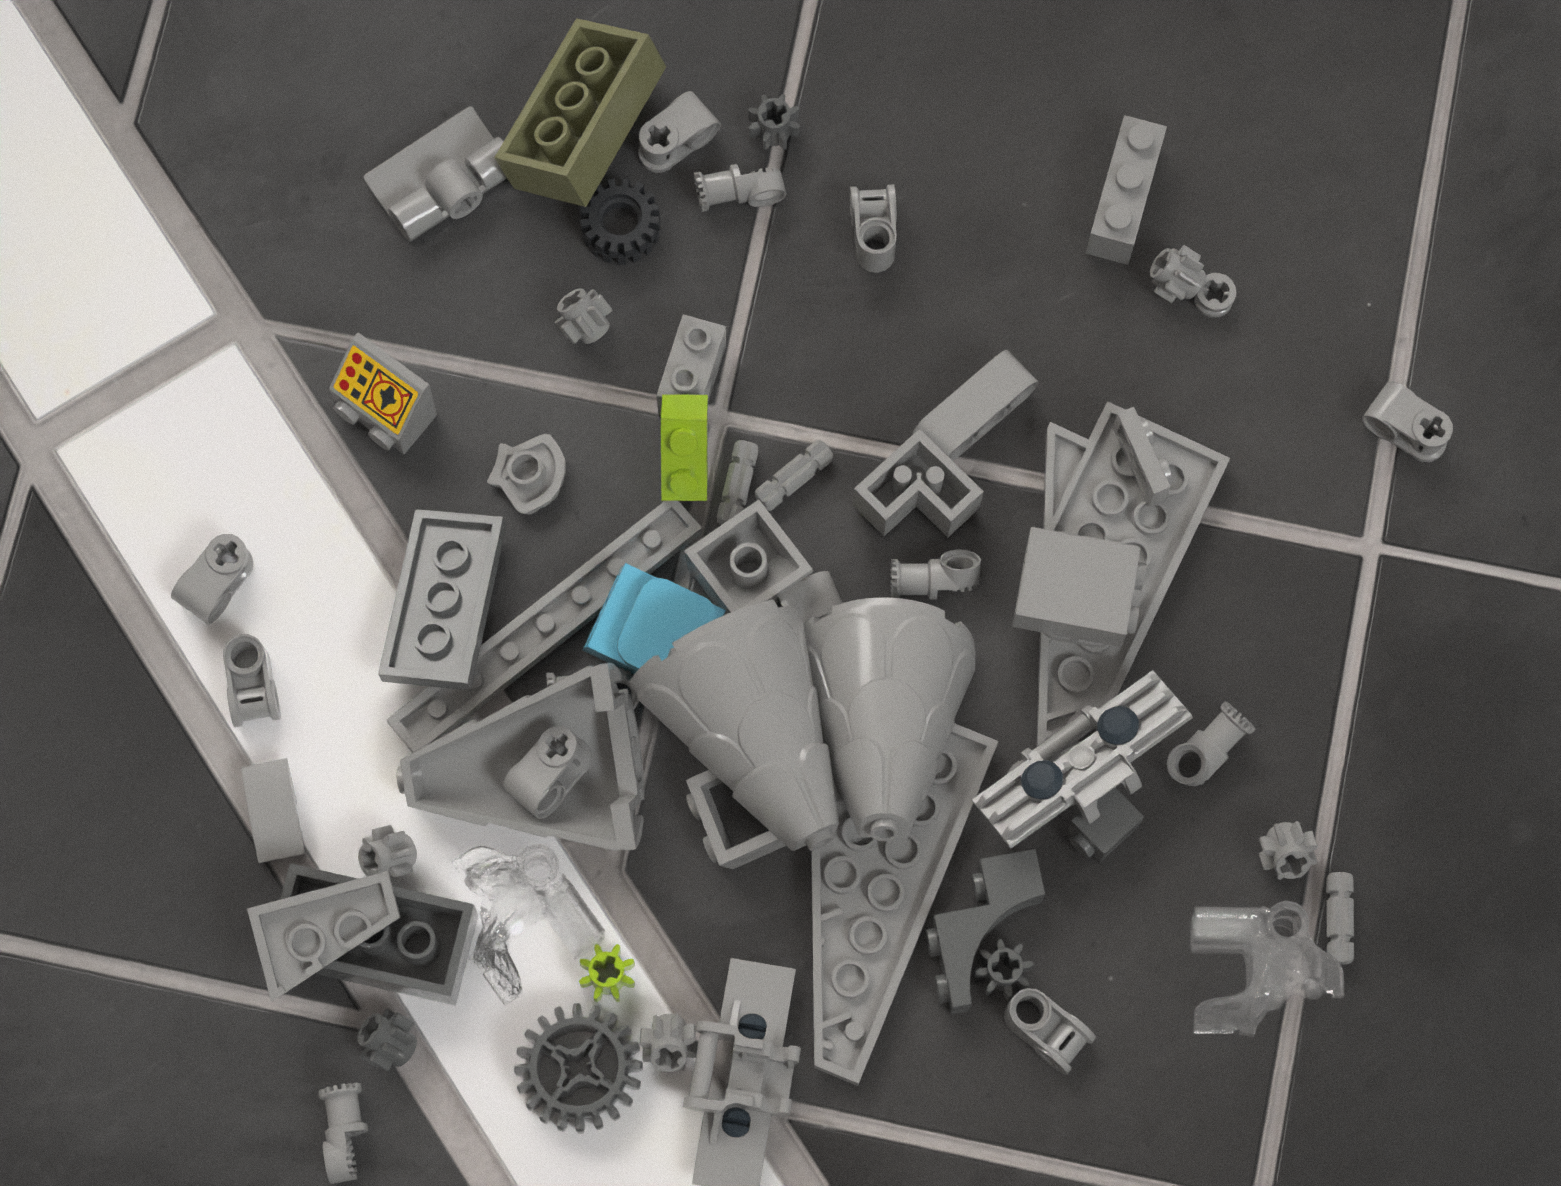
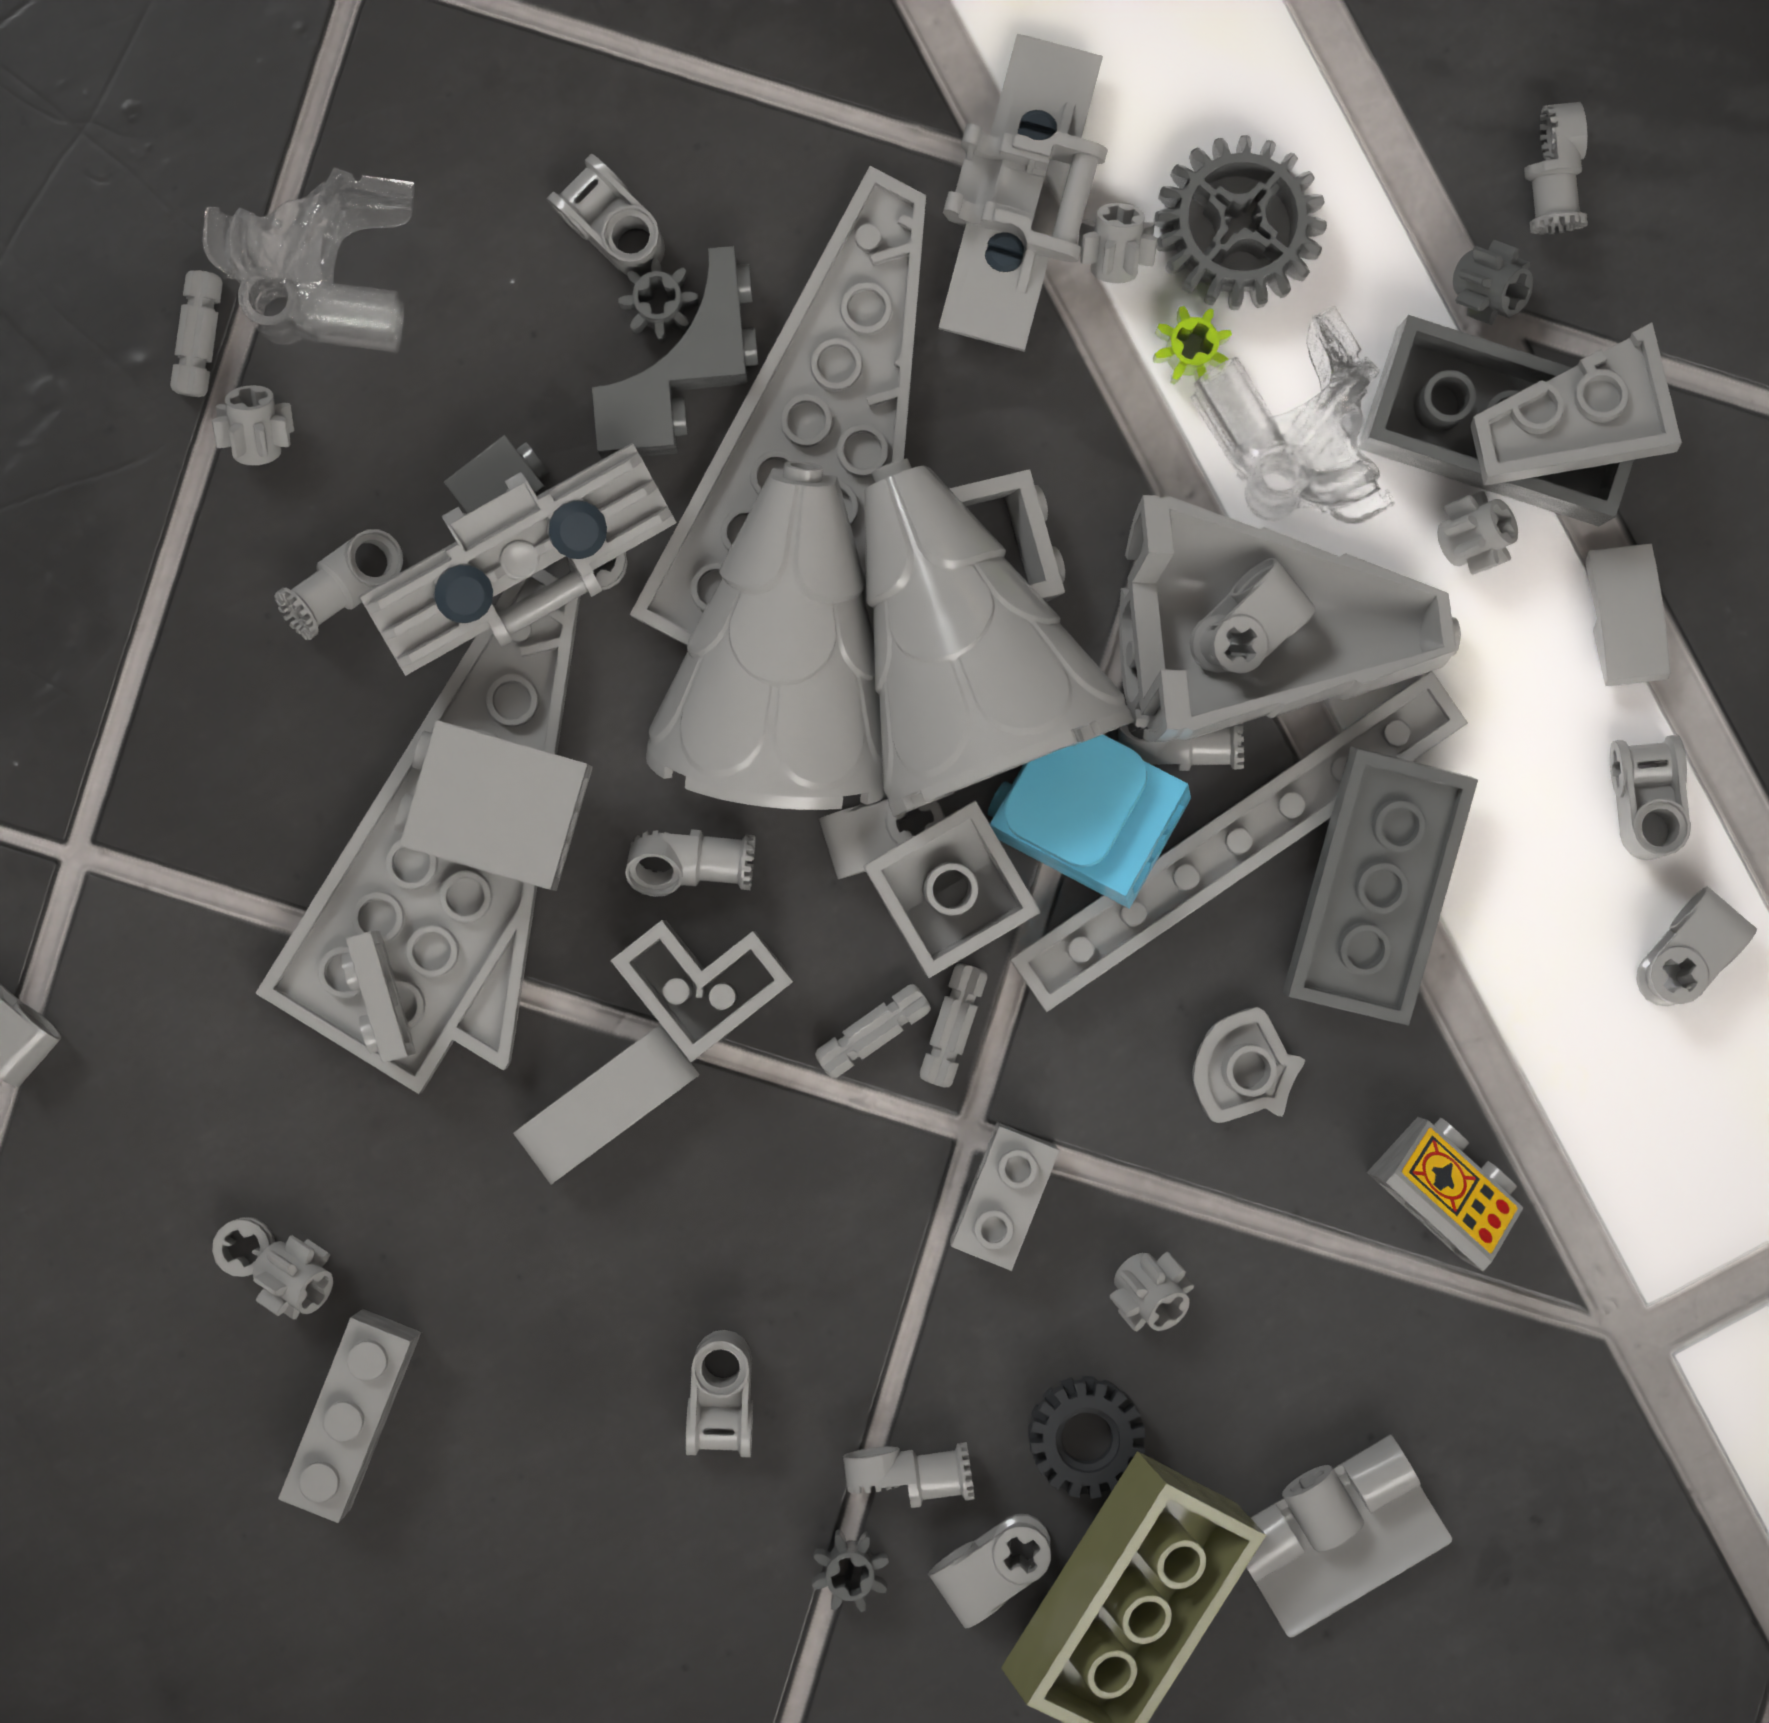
camera: 175 degrees left, 15 degrees up
lime brick [661,394,708,501] -> none

